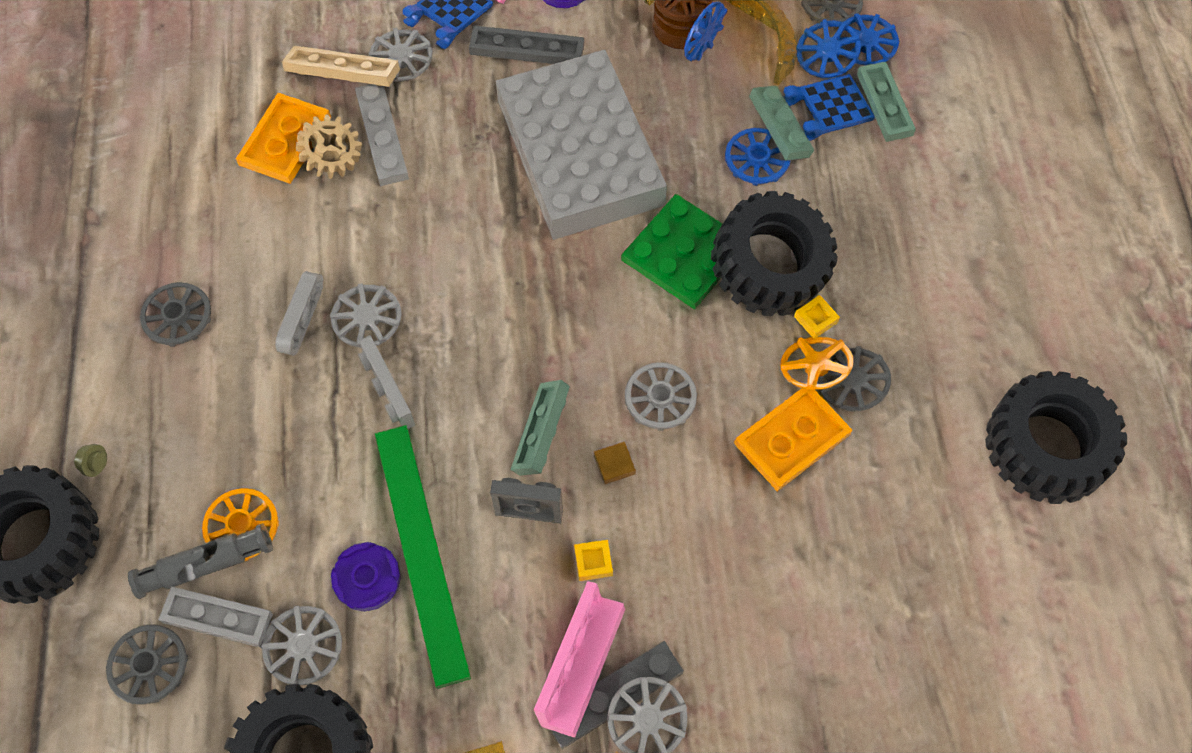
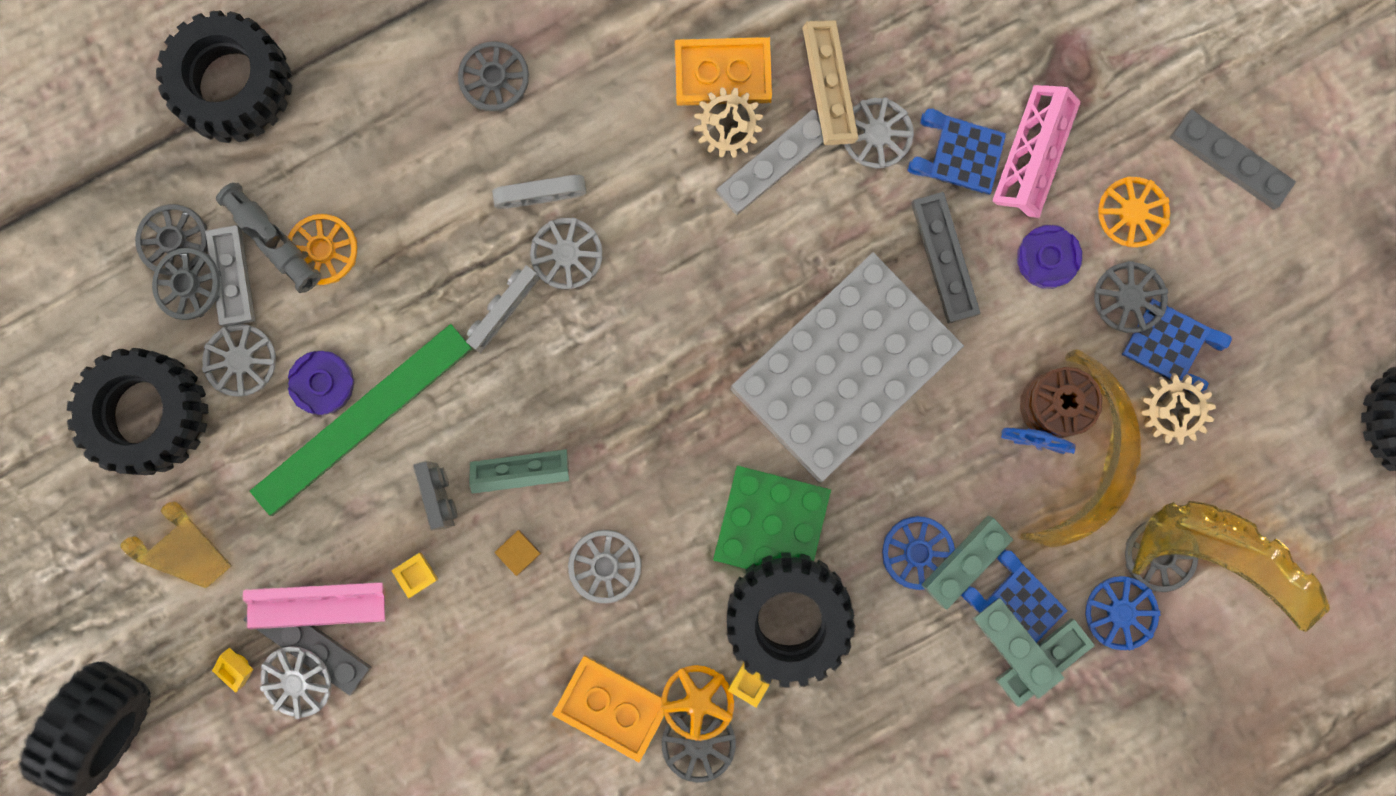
camera: 60 degrees right, 20 degrees up
olive plate [74,444,107,477] -> none
blue wheel [796,19,861,78] -> none
none -> dark grey wheel [152,247,221,320]
none -> sand green plate [972,598,1064,699]

